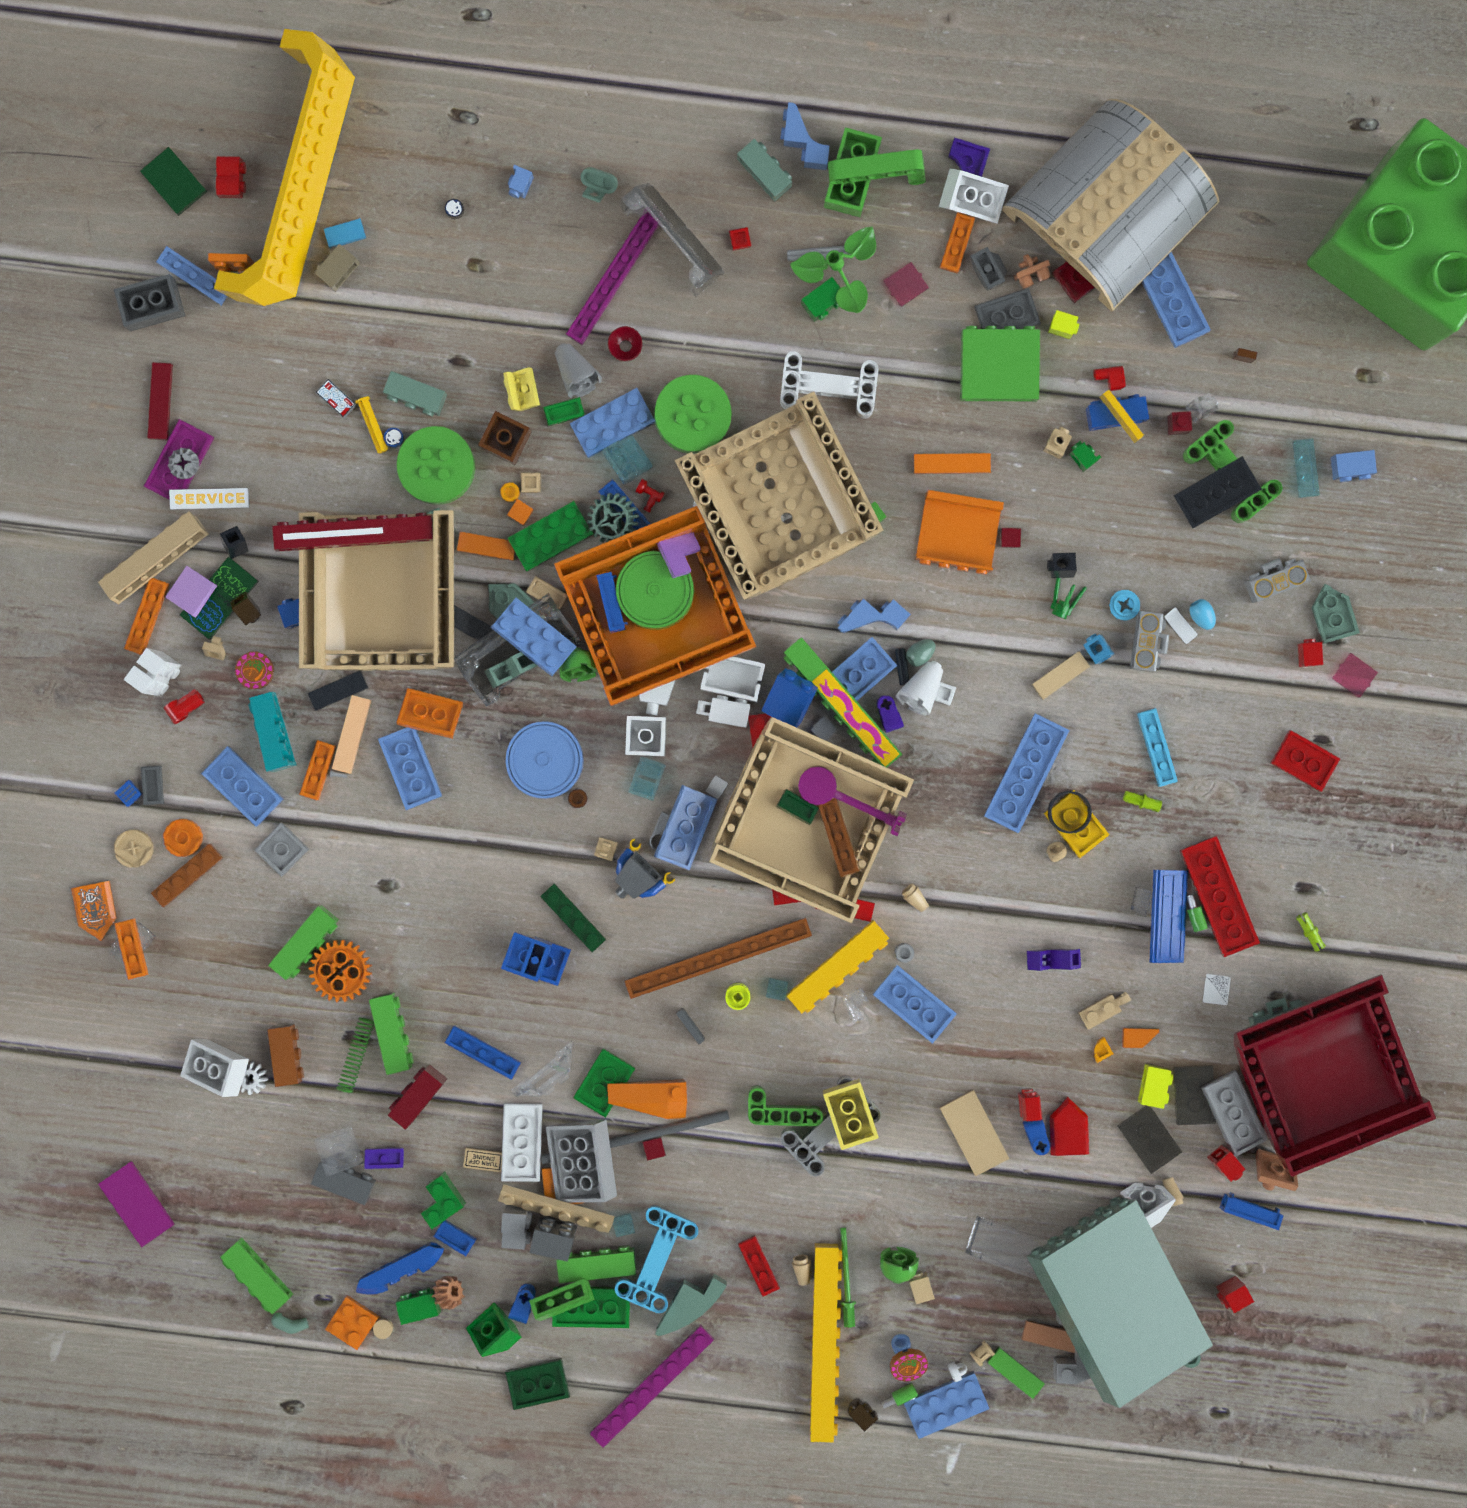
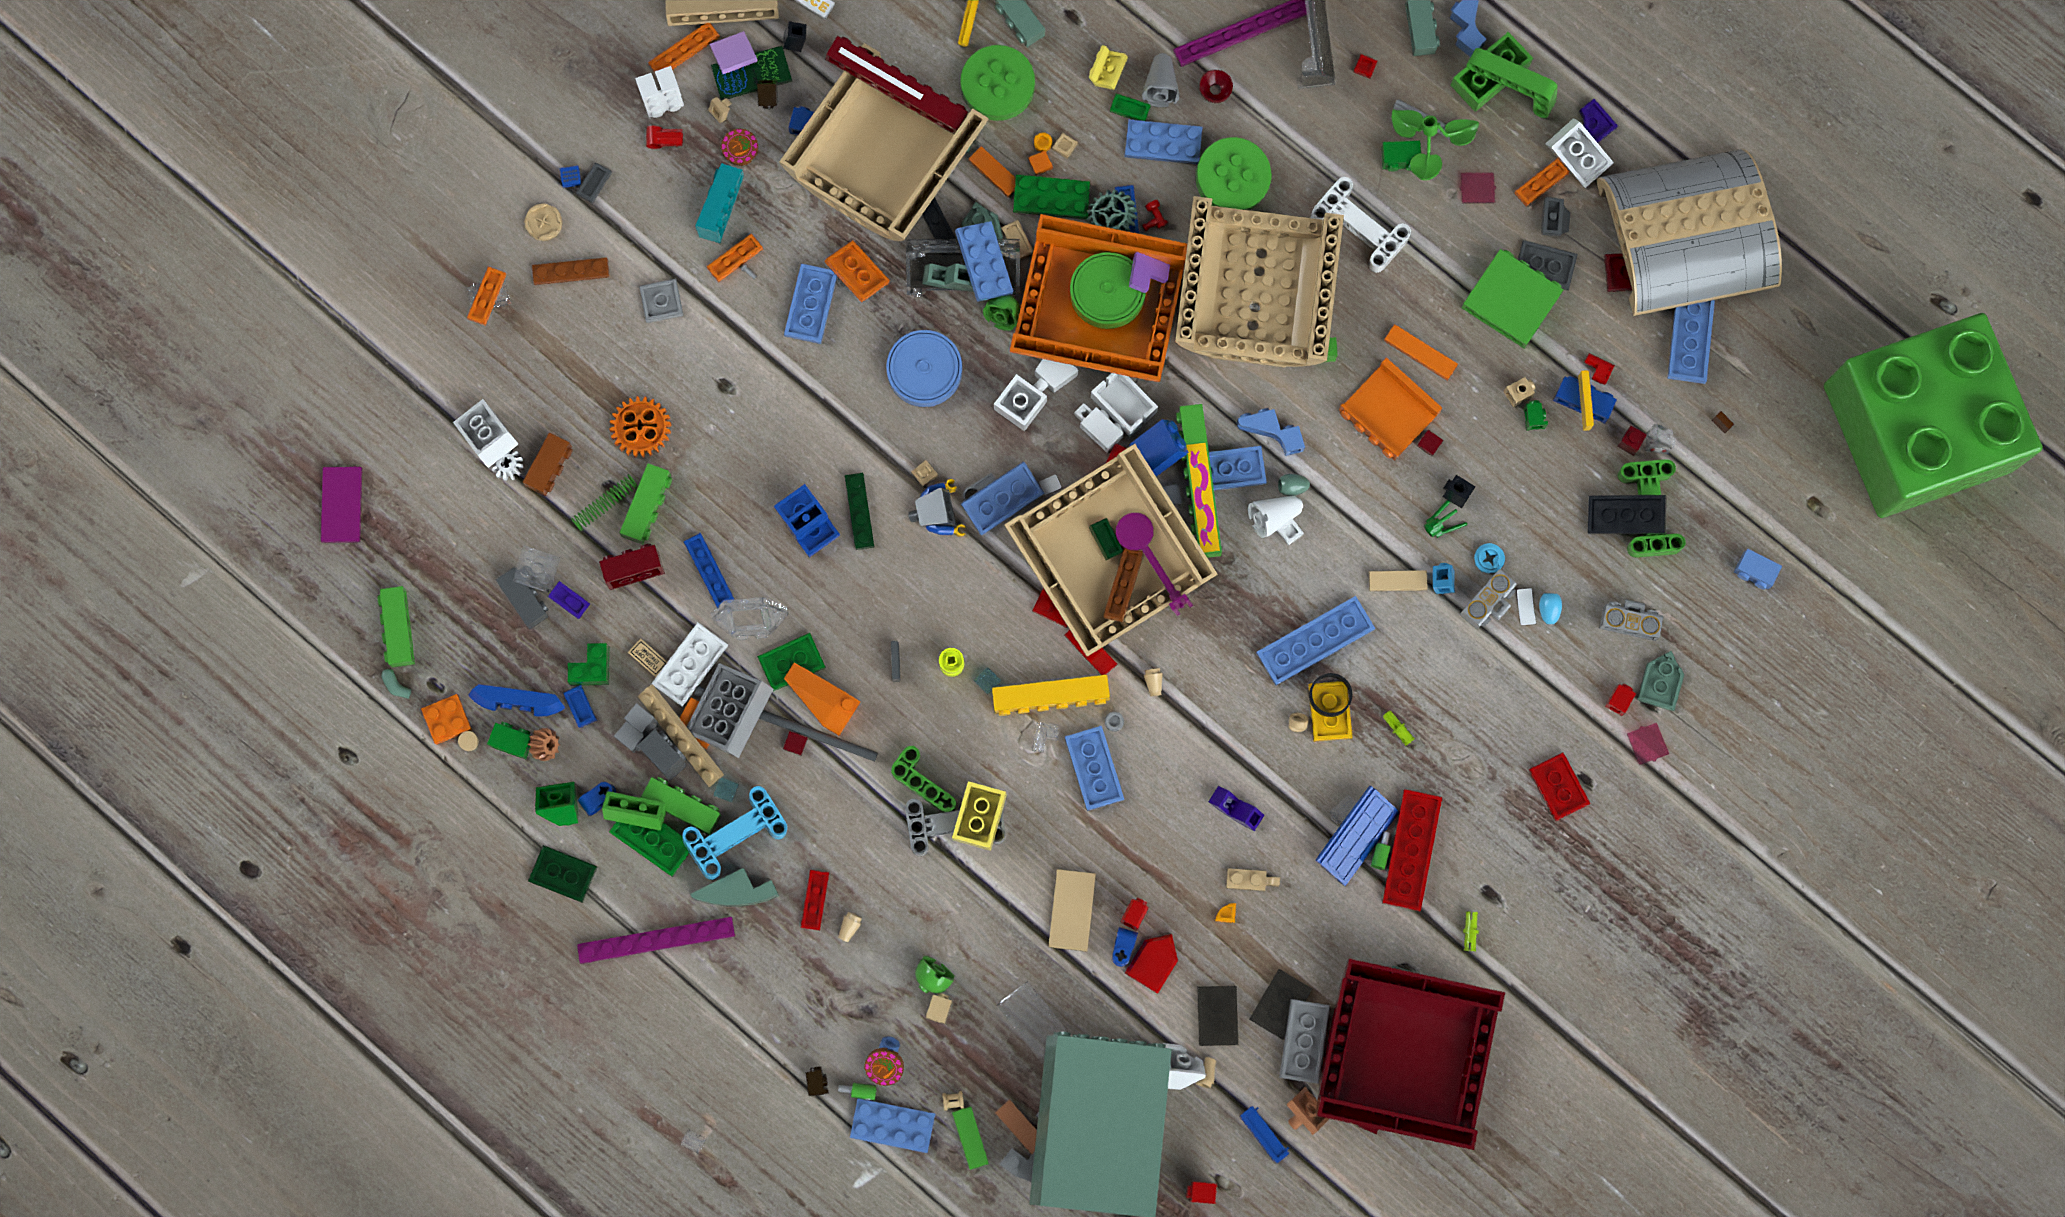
camera: 30 degrees right, 10 degrees down
orange tile [71,881,117,941] -> none
orange tile [163,819,203,857] -> none
medium blue tile [201,746,284,827] -> none
bright green brick [268,905,339,980] -> none
black tile [308,670,369,711] -> none
light nougat tile [332,695,371,774] -> none
tile [384,428,404,448] -> none
reddish brown brick [478,411,532,466] -> none
reddish brown tile [568,789,588,808] -> none
blue container [596,572,628,633] -> none
clear light blue brick [602,435,653,484] -> none
dark orange plate [624,917,812,999] -> none
clear light blue piece [628,756,666,801] -> none
yellow brick [810,1243,842,1443] -> none
bright green piece [840,1228,856,1328] -> none
dark purple piece [876,696,904,733] -> none
black axle [895,648,910,686] -> none
white tile [947,1361,967,1382] -> none
nougat hips [1013,254,1050,289] -> none
neon yellow brick [1048,310,1080,339] -> none
orange tile [1122,1028,1159,1048] -> none
medium azure tile [1137,708,1178,787] -> none
neon yellow brick [1138,1064,1173,1109] -> none
white sticker [1203,974,1231,1005] -> none
red brick [1207,1145,1246,1182] -> none
clear light blue tile [1293,438,1320,498] -> none

